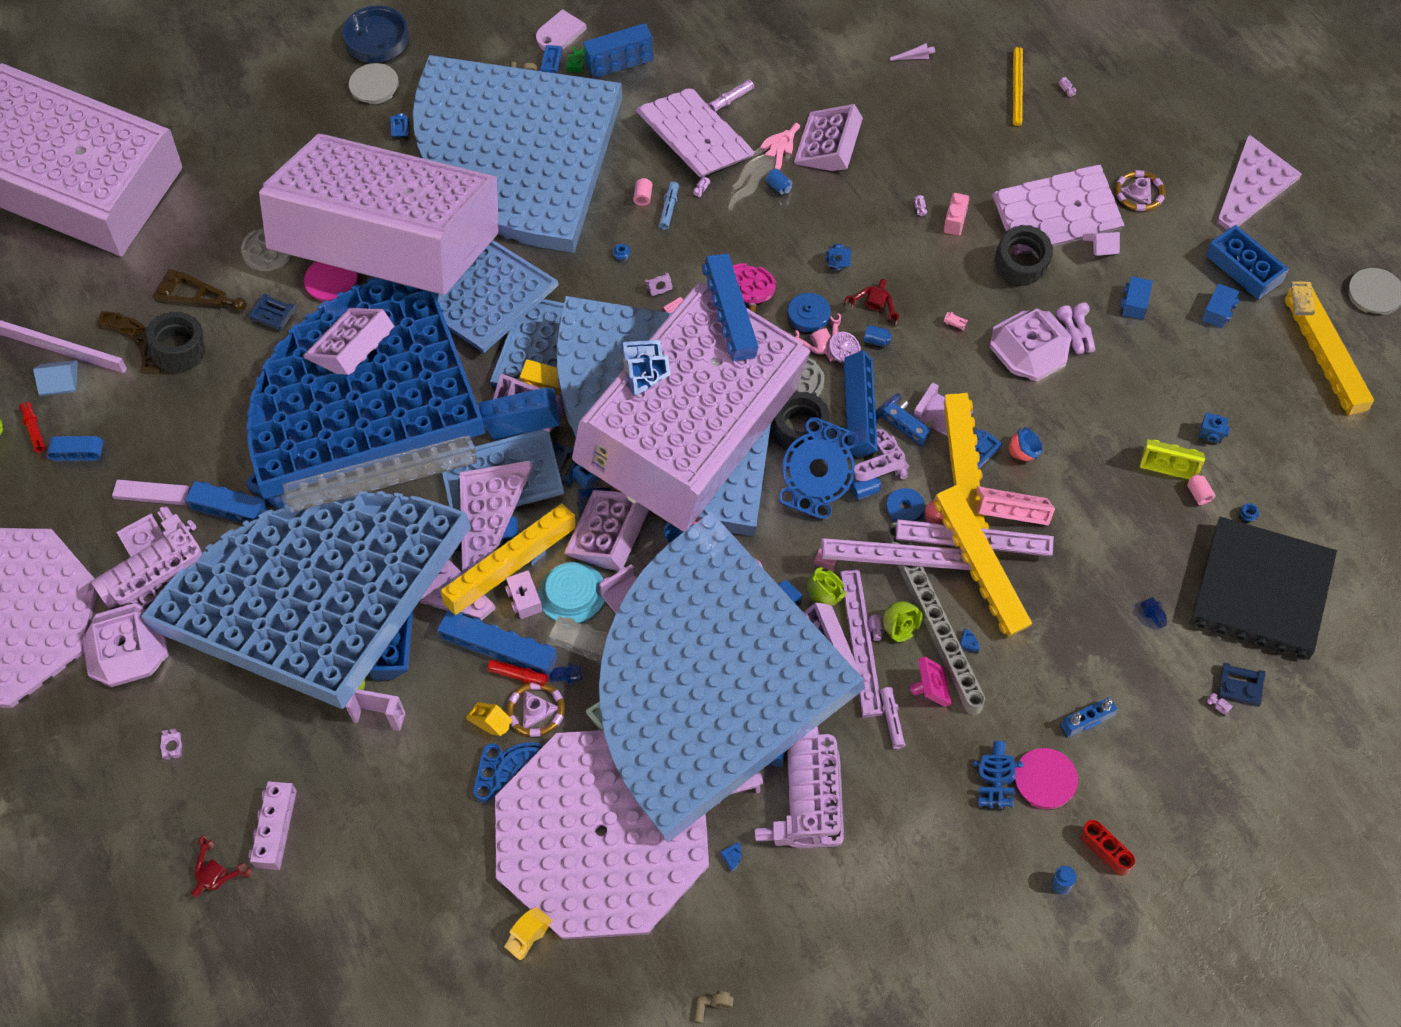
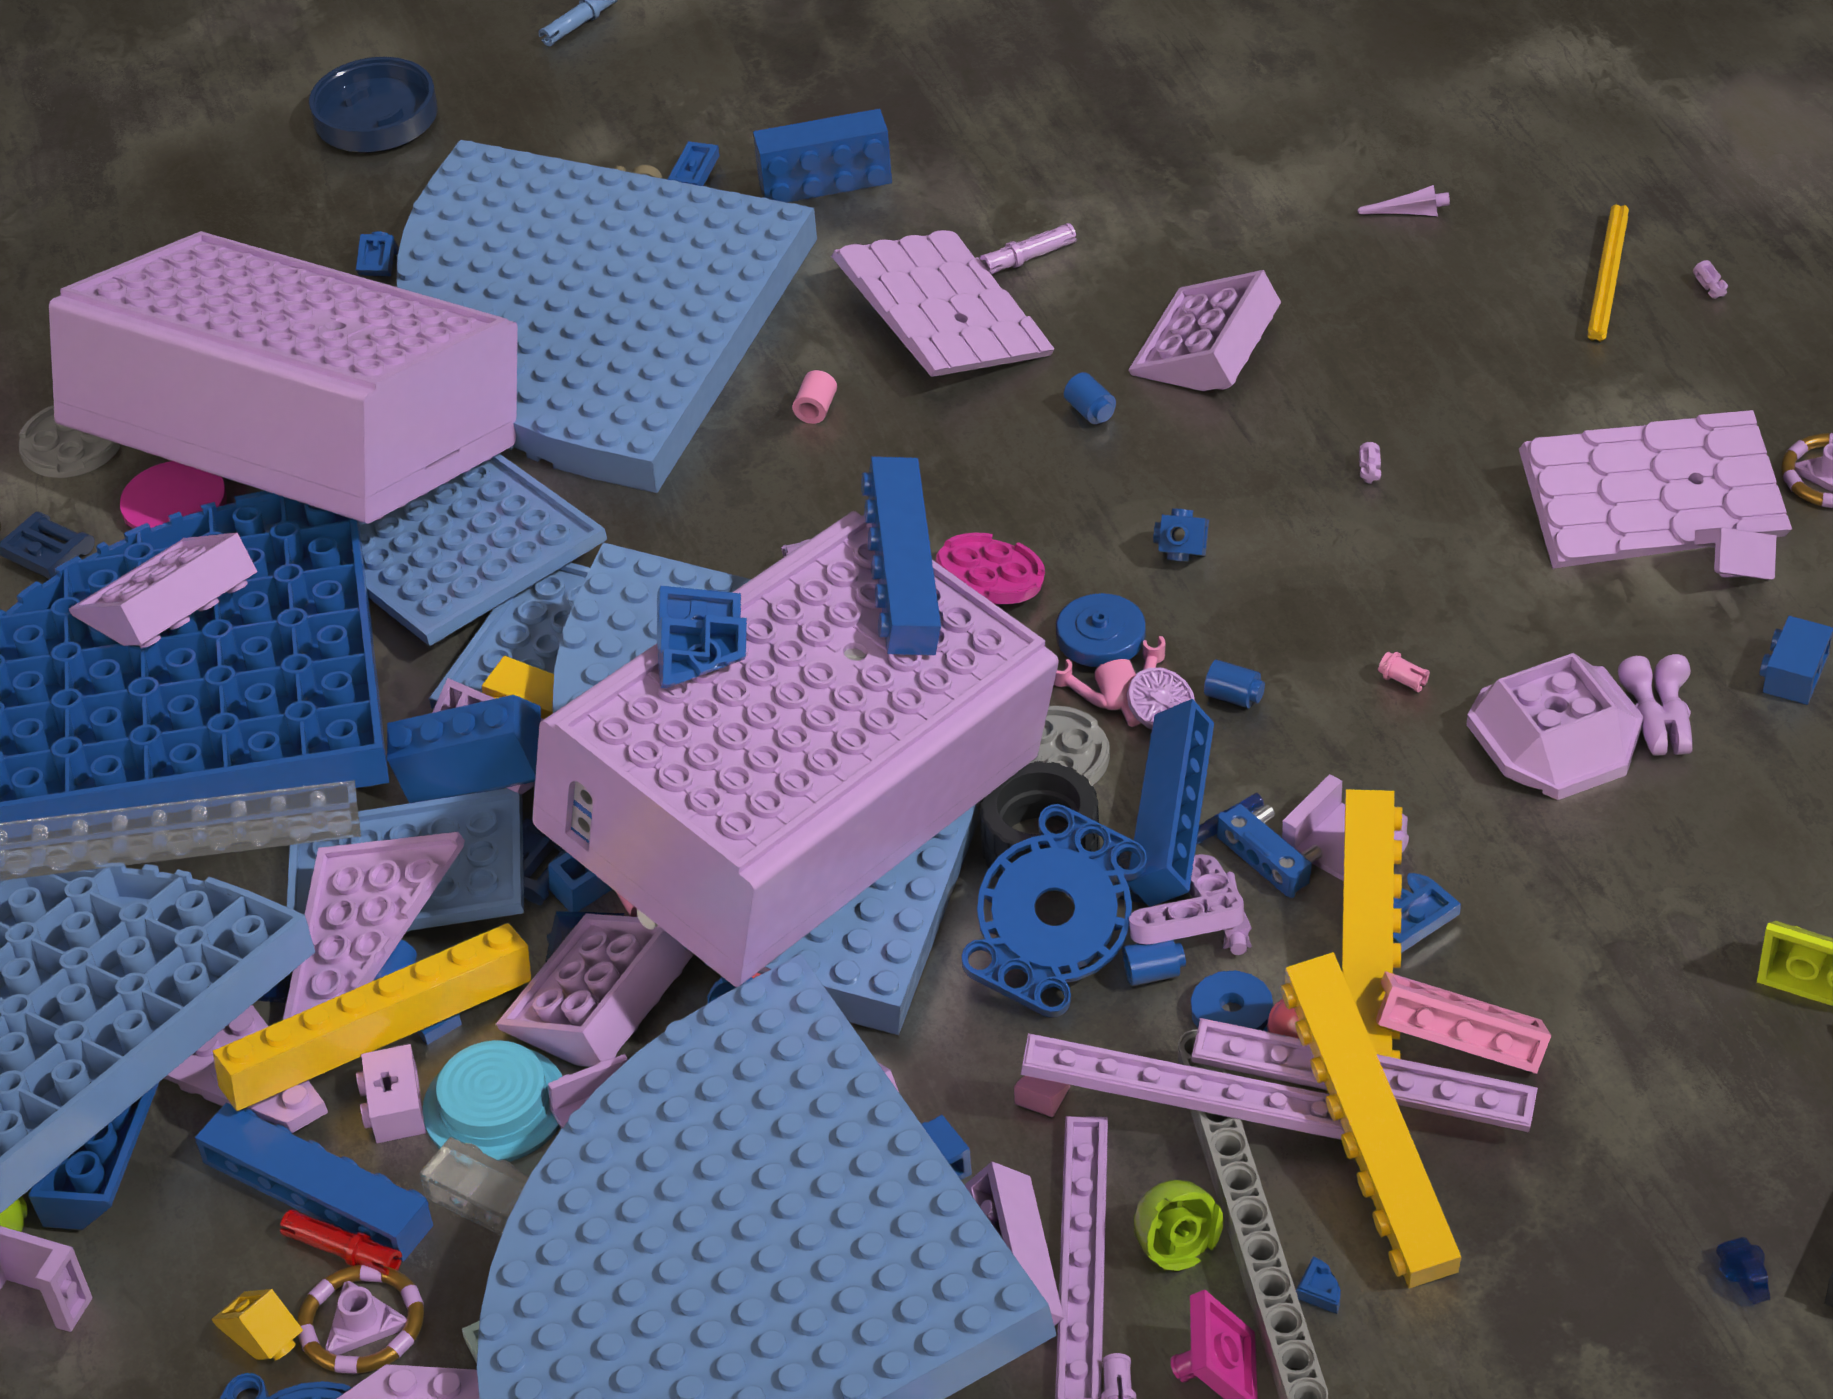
camera: 10 degrees right, 15 degrees down
light grey tile [349,63,399,104] -> none
lavender tile [536,9,587,51] -> none
clear blue piece [550,663,582,684] -> none
green plate [566,46,585,72] -> none
blue plate [613,244,631,261] -> none
medium blue pin [658,182,679,230] -> none
lavender piece [693,177,710,197] -> none
clear piece [729,123,800,212] -> none
lime cylinder [806,567,846,606] -> none
dark red piece [843,279,900,325] -> none
lavender cylinder [868,614,884,641] -> none
bright pink brick [944,193,969,236] -> none
black tyre [994,225,1053,286] -> none
blue hair [1009,427,1043,461] -> none

